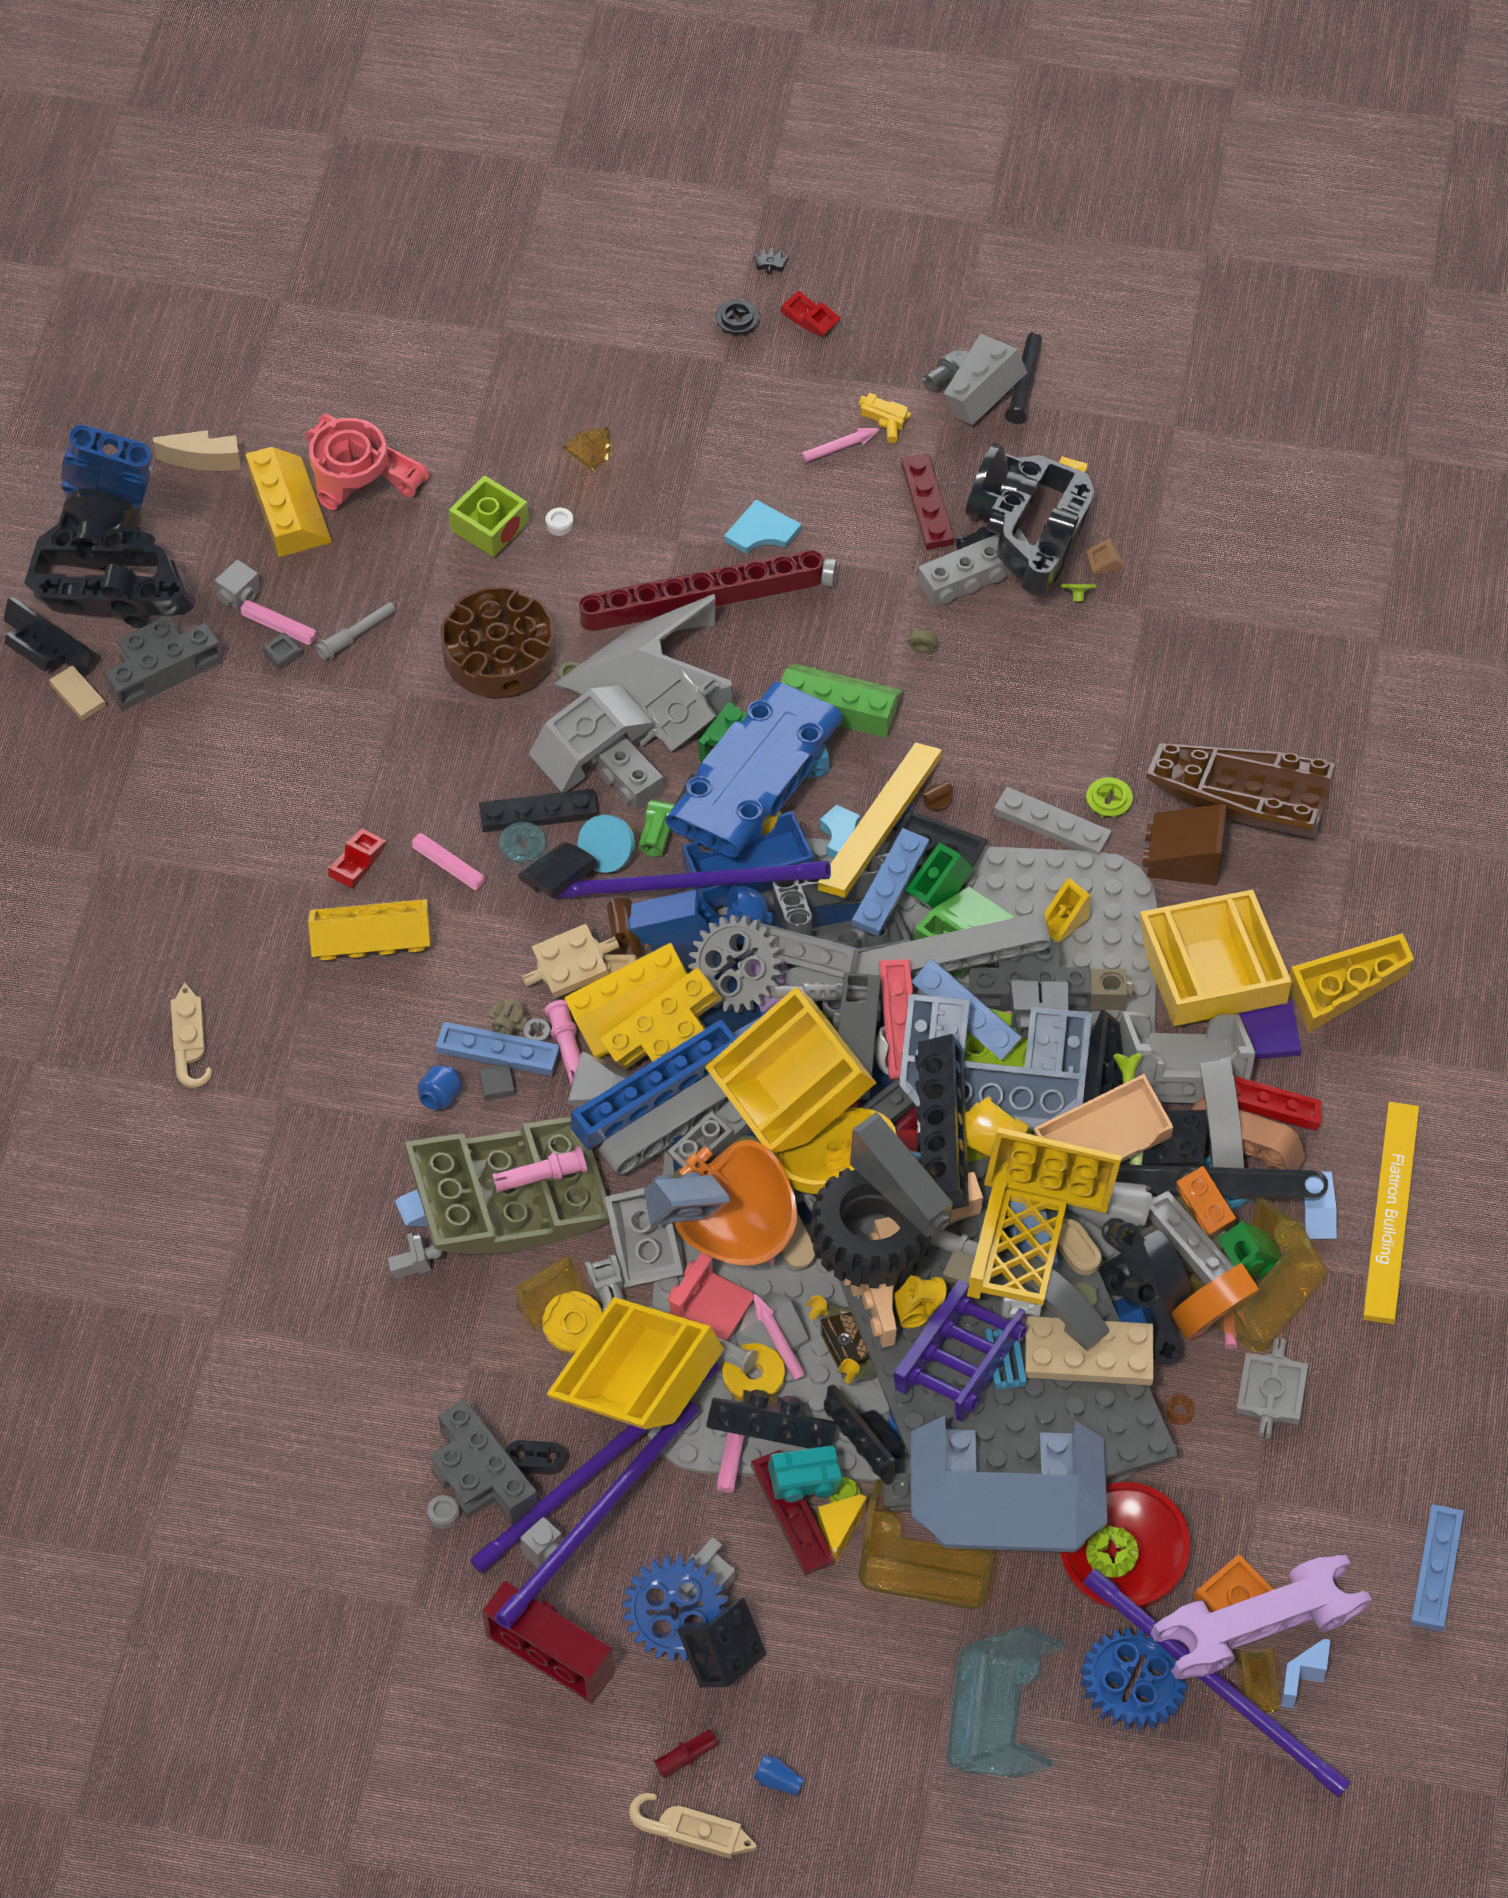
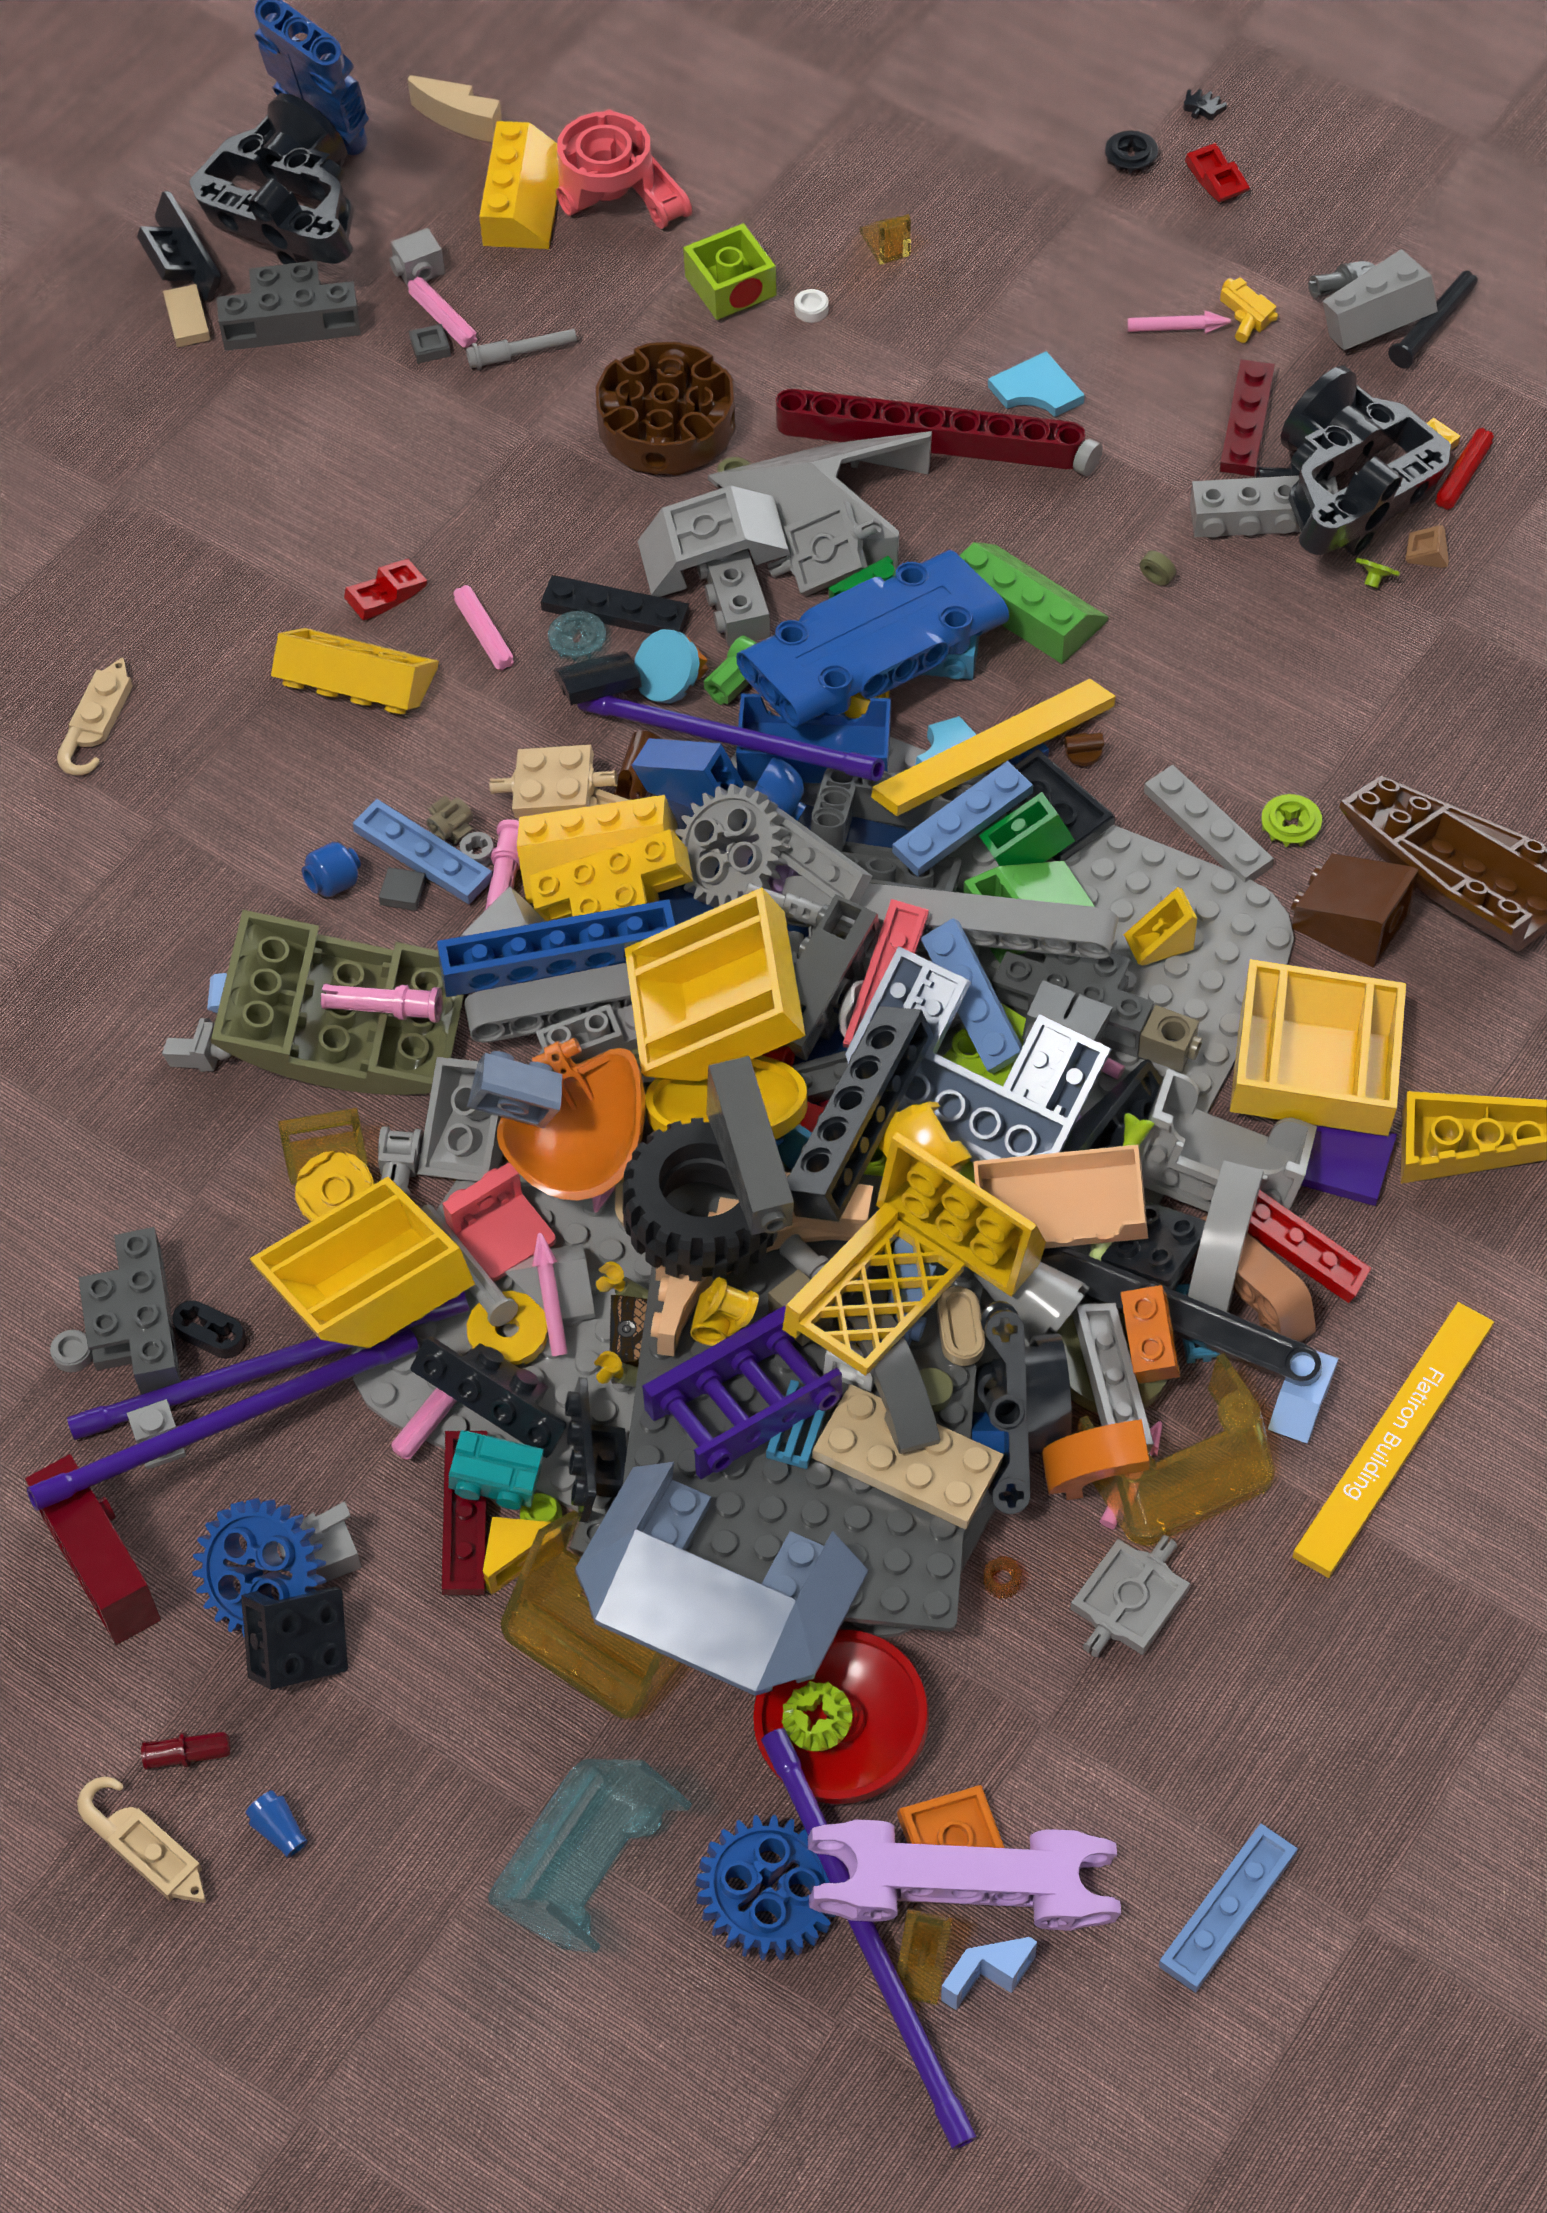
camera: 25 degrees right, 0 degrees up
green brick [1218,1221,1286,1280] -> none
none -> red axle [1435,428,1494,510]

